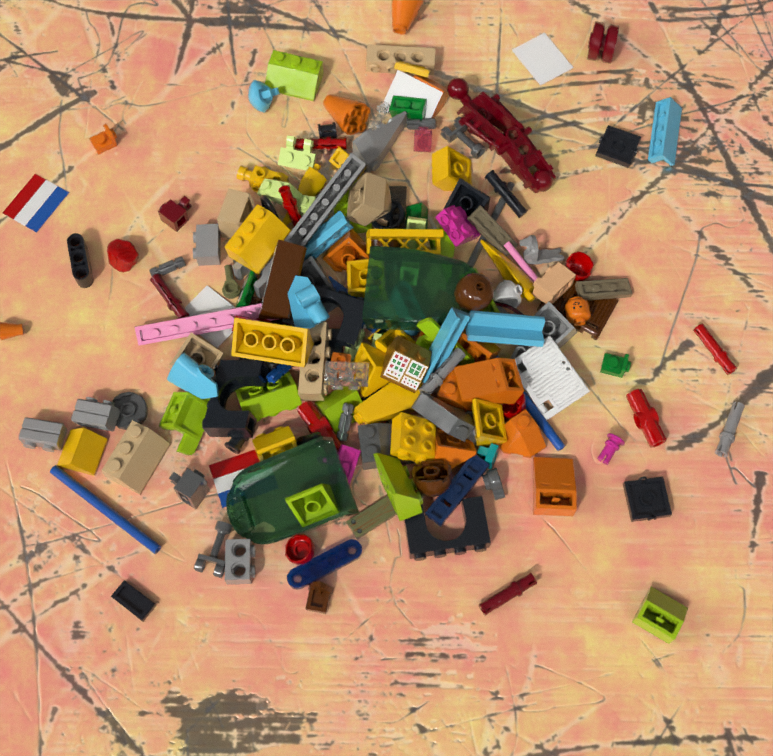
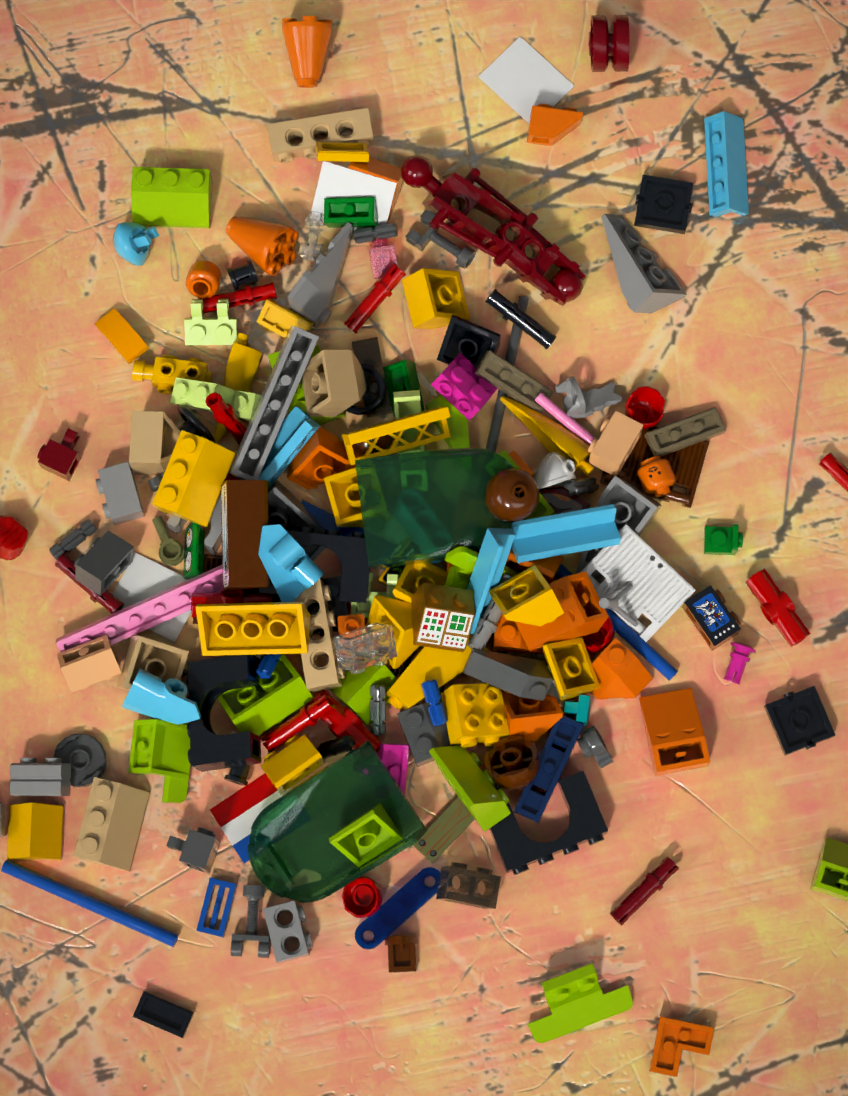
camera: 10 degrees left, 10 degrees up
none -> light nougat brick [57,635,122,693]
none -> dark grey brick [74,530,134,596]
none -> light orange slope [94,308,149,364]
none -> orange head [186,260,222,299]
none -> blue tile [196,878,237,938]
none -> red pin [261,694,335,752]
none -> red pin [344,264,406,334]
none -> blue piece [421,679,448,726]
none -> clear smoke brick [436,862,501,909]
none -> yellow slope [489,565,564,627]
none -> orange slope [527,104,583,146]
none -> lime plate [527,963,633,1043]
none -> dark grey piece [566,477,599,496]
none -> light grey plant [599,584,638,627]
none -> light grey wedge [602,214,687,314]
none -> orange plate [649,1016,714,1077]
none -> brick [682,585,741,651]

